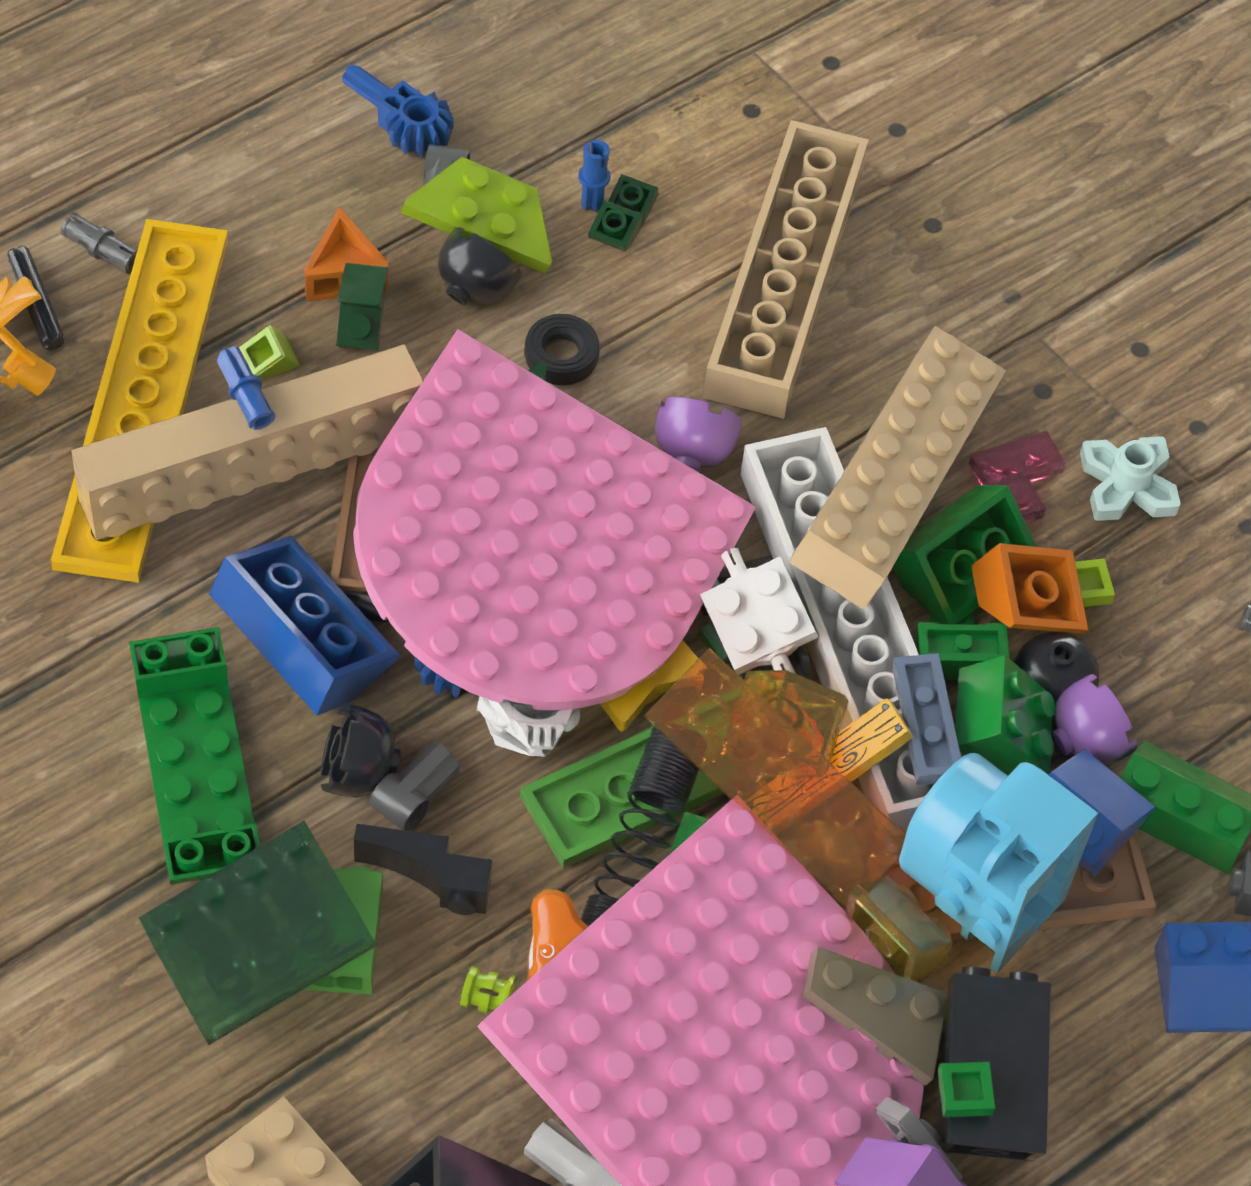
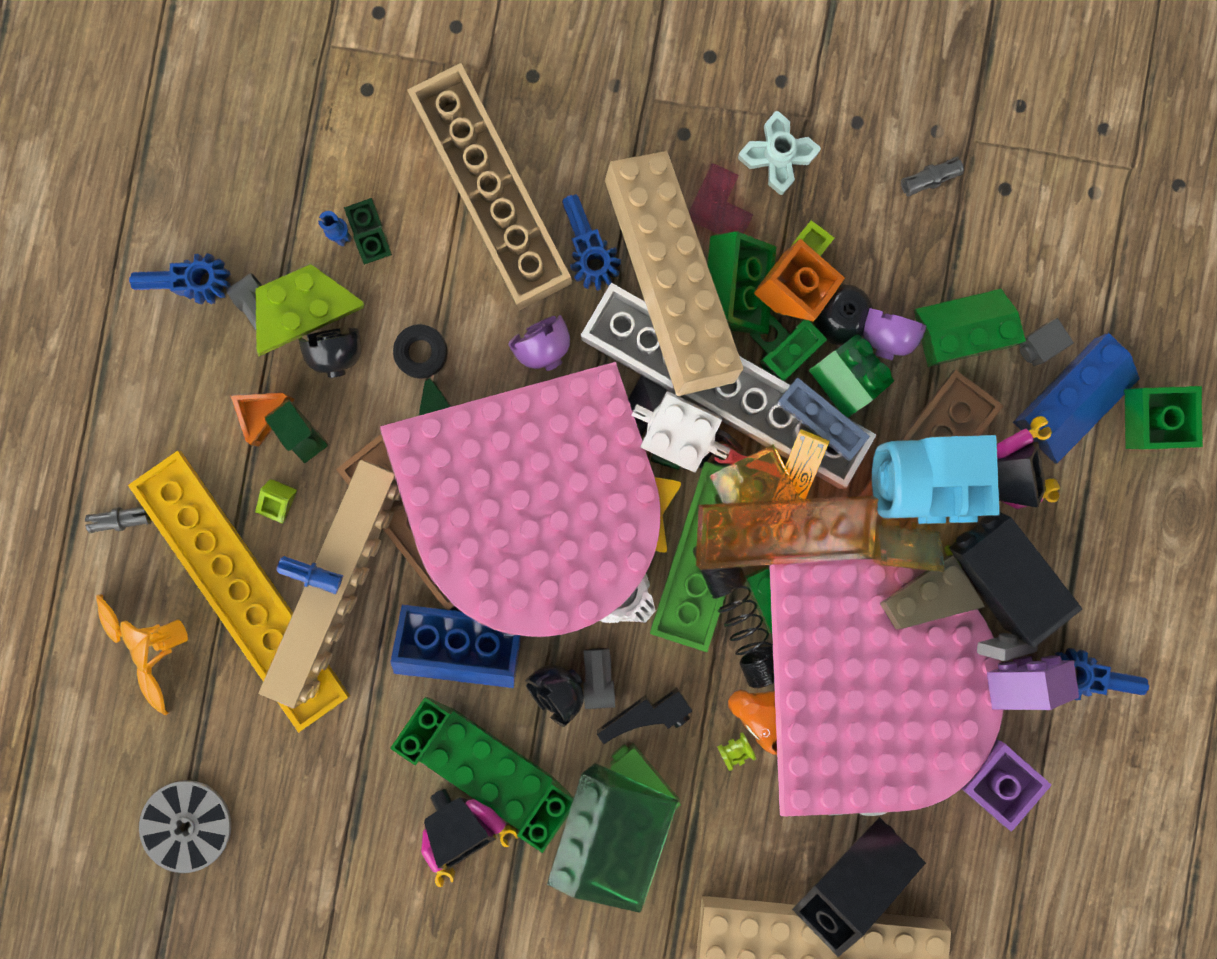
camera: 35 degrees left, 30 degrees up
black axle [7,246,64,350] -> none
green plate [938,1062,995,1117] -> none
blue slope [1049,749,1155,877] -> none
none -> black torso [421,789,518,887]
none -> blue gear [562,194,621,291]
none -> black torso [997,416,1060,509]

